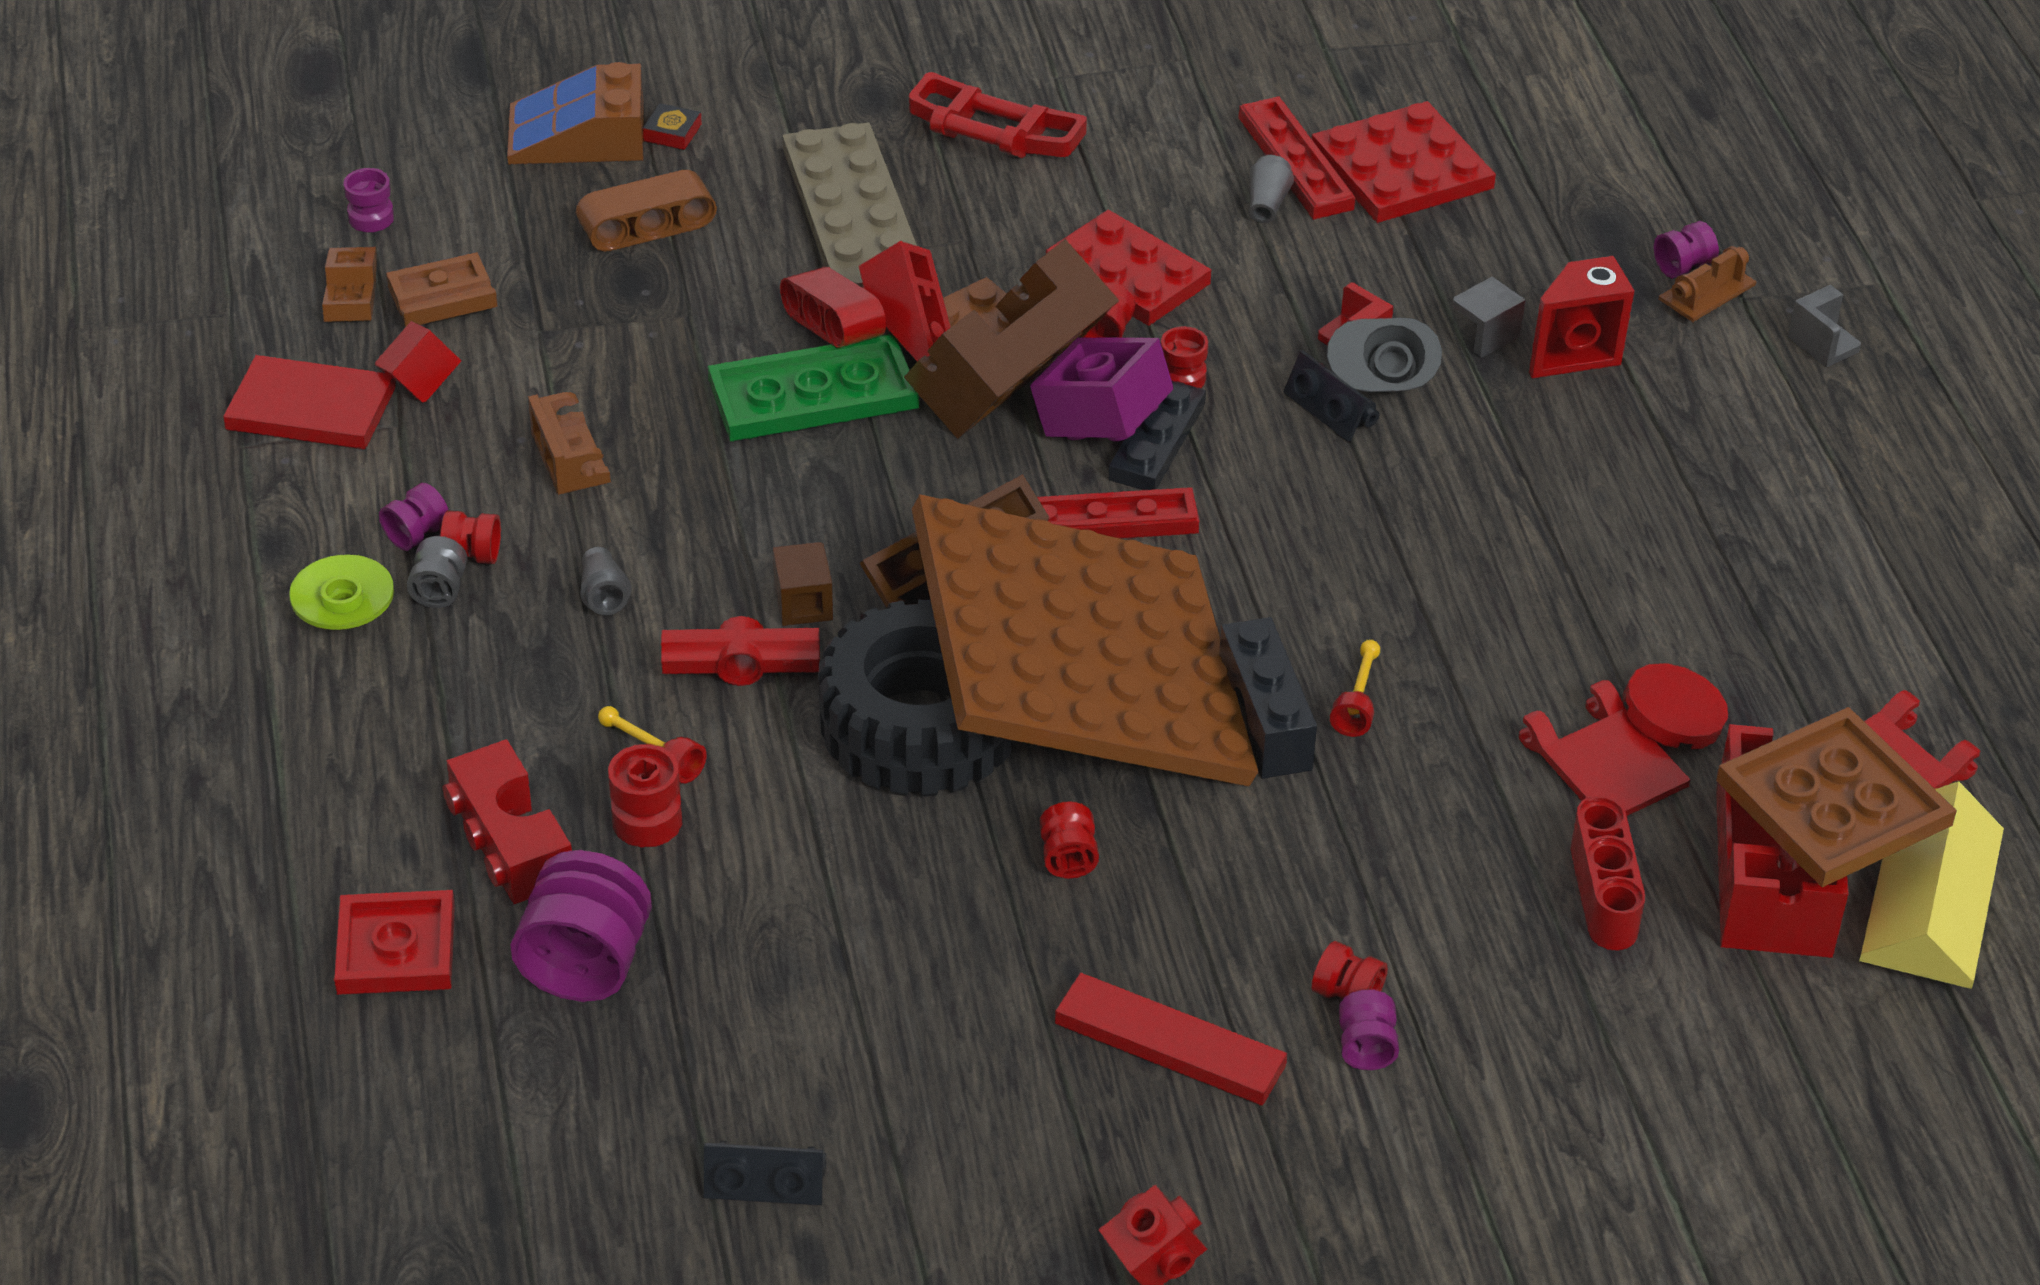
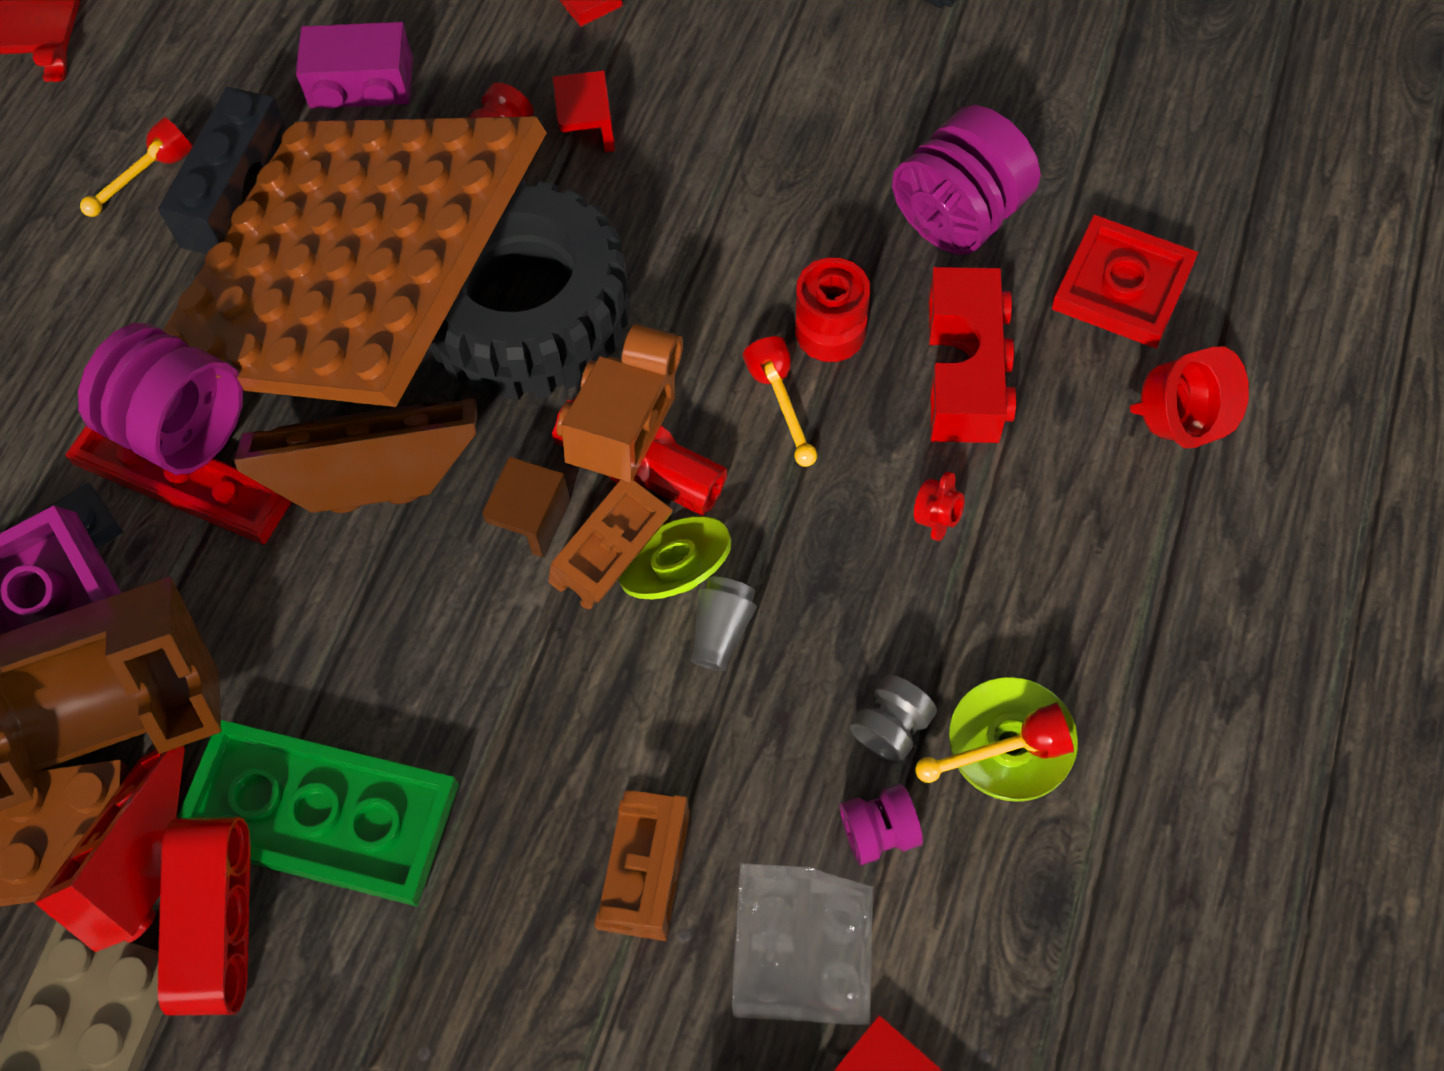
camera: 145 degrees left, 20 degrees up
red wheel [440,510,501,564] -> none
none -> magenta wheel [78,323,243,475]
none -> magenta brick [296,22,413,108]
none -> dark orange hinge [548,480,673,610]
none -> red panel [553,71,615,152]
none -> dark orange hinge [557,323,683,483]
none -> lime dish [618,516,732,599]
none -> clear slope [732,863,873,1025]
none -> red plate [914,472,965,541]
none -> hinge [915,702,1074,783]
none -> red piece [1129,347,1249,449]

